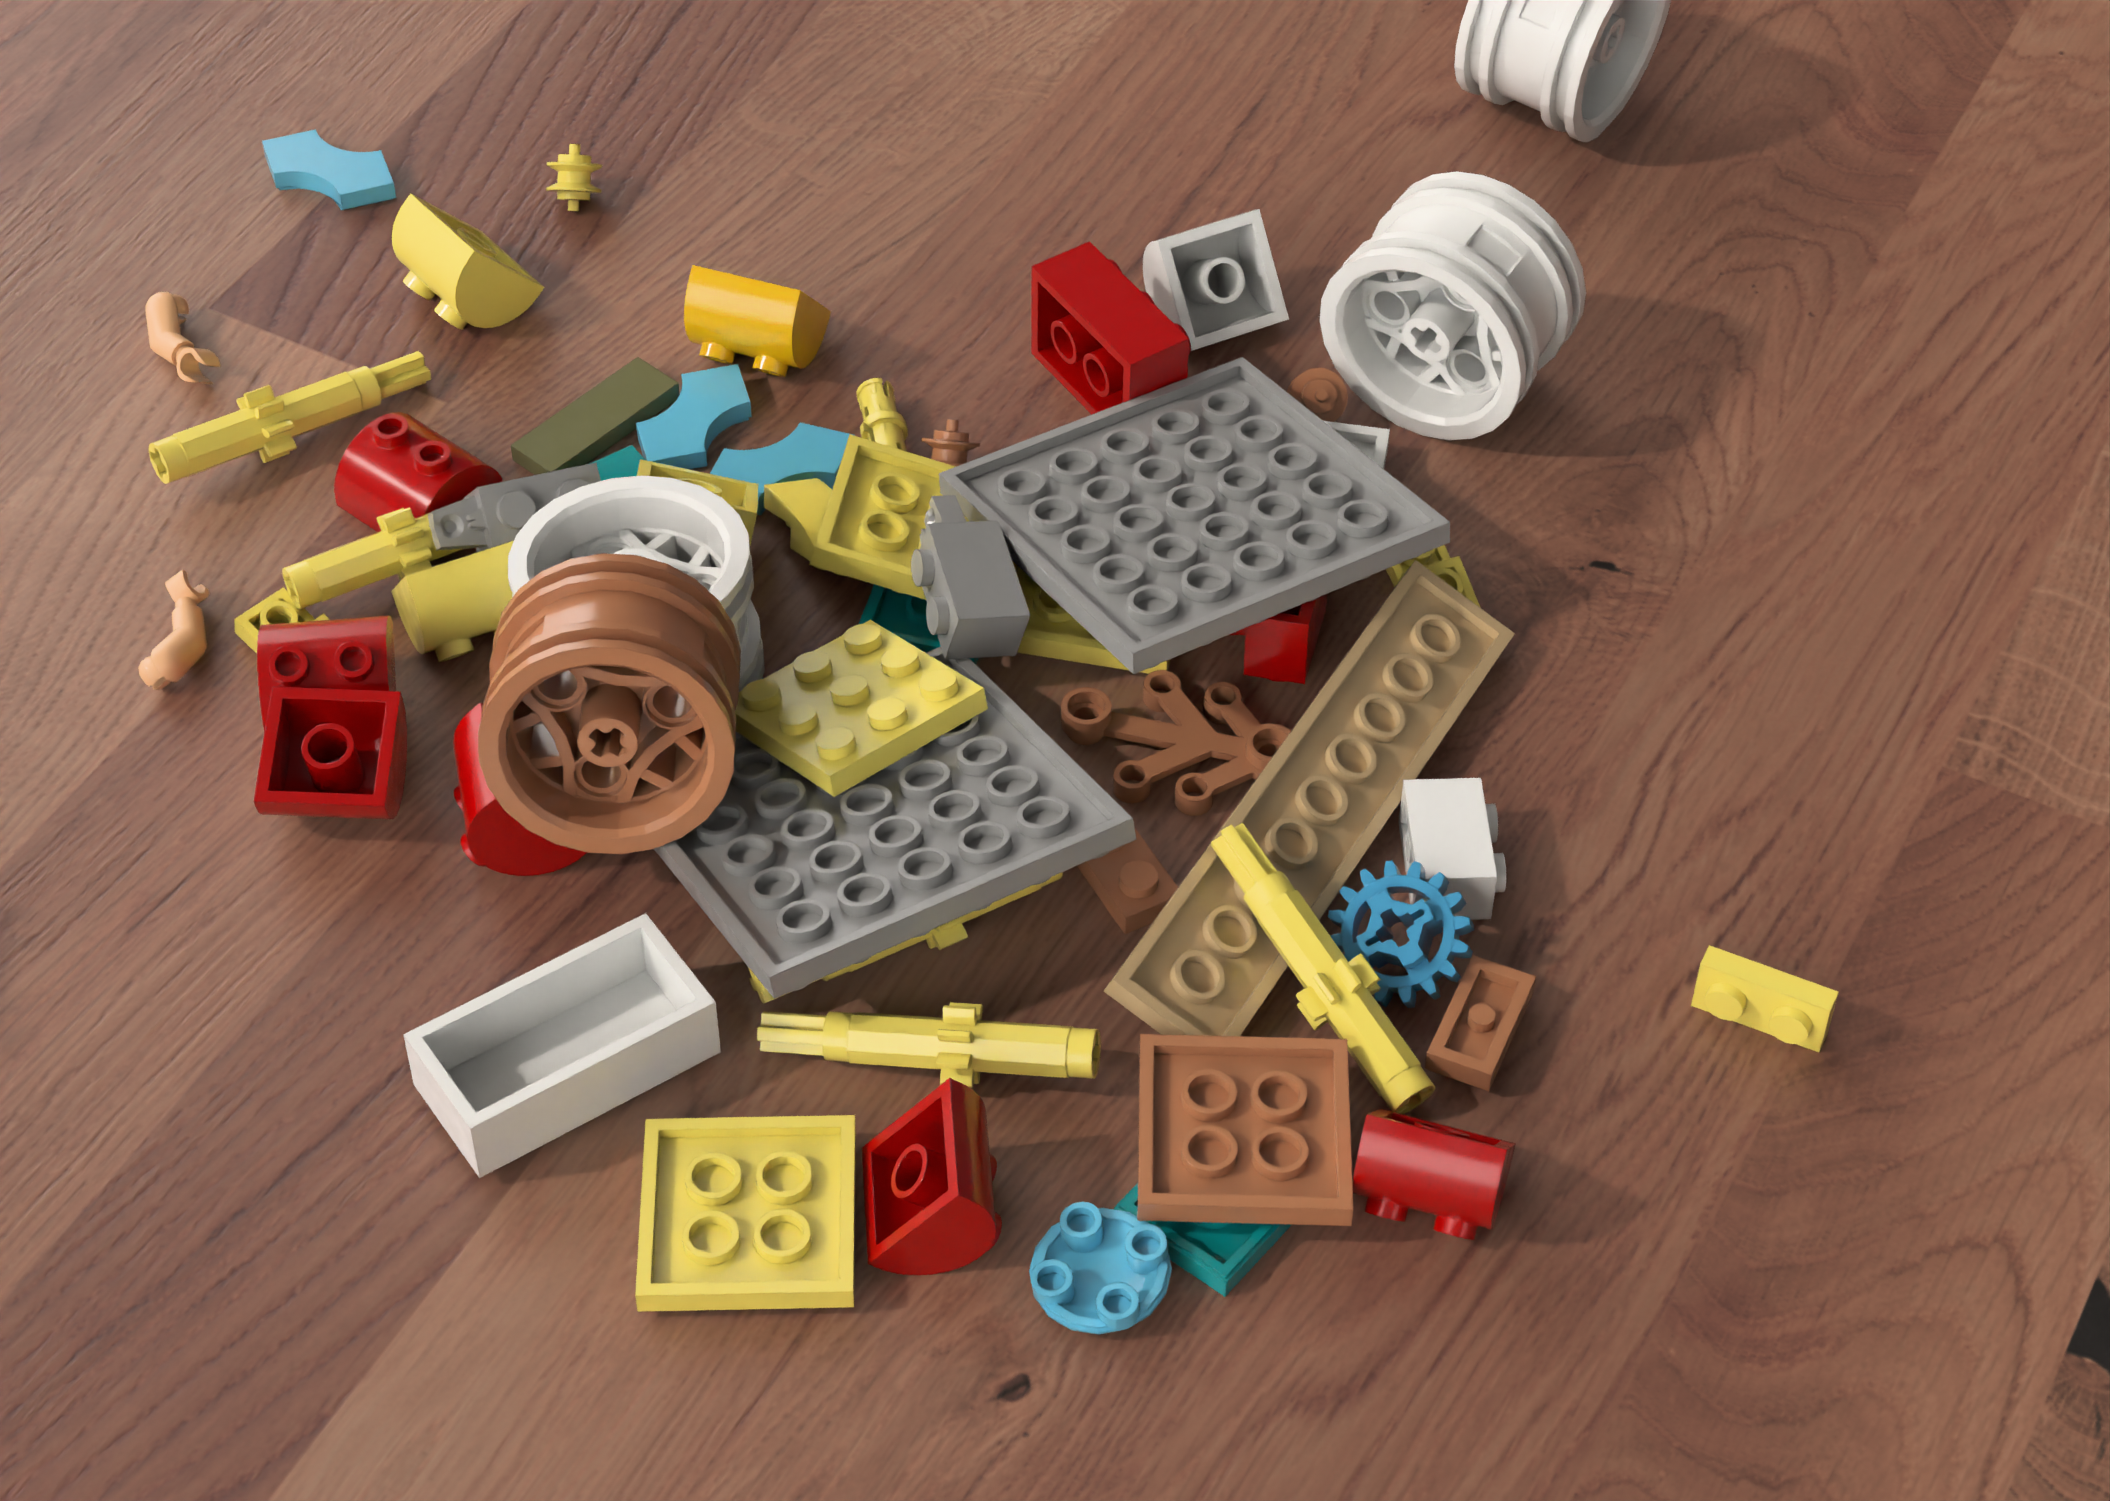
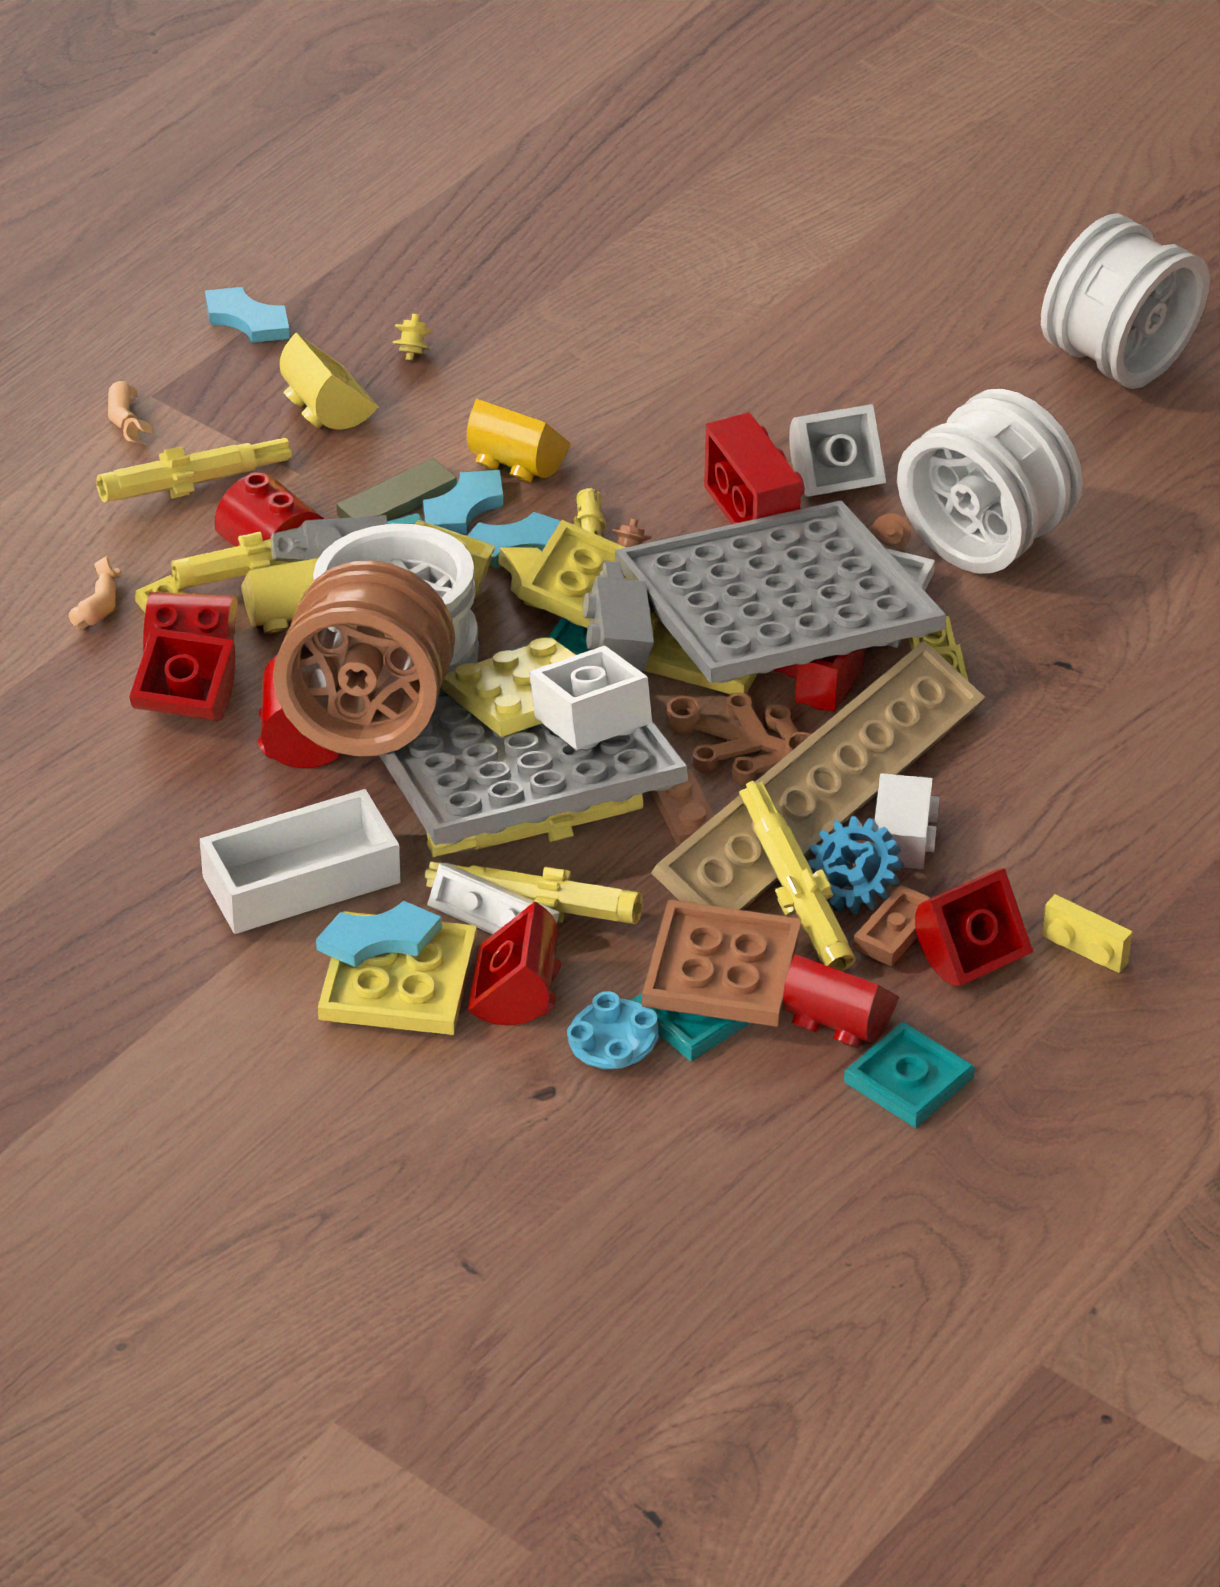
camera: 10 degrees right, 5 degrees down
none -> medium azure tile [316,901,442,967]
none -> white tile [427,862,560,934]
none -> white brick [529,646,652,750]
none -> teal tile [843,1021,975,1128]
none -> red brick [915,868,1034,986]

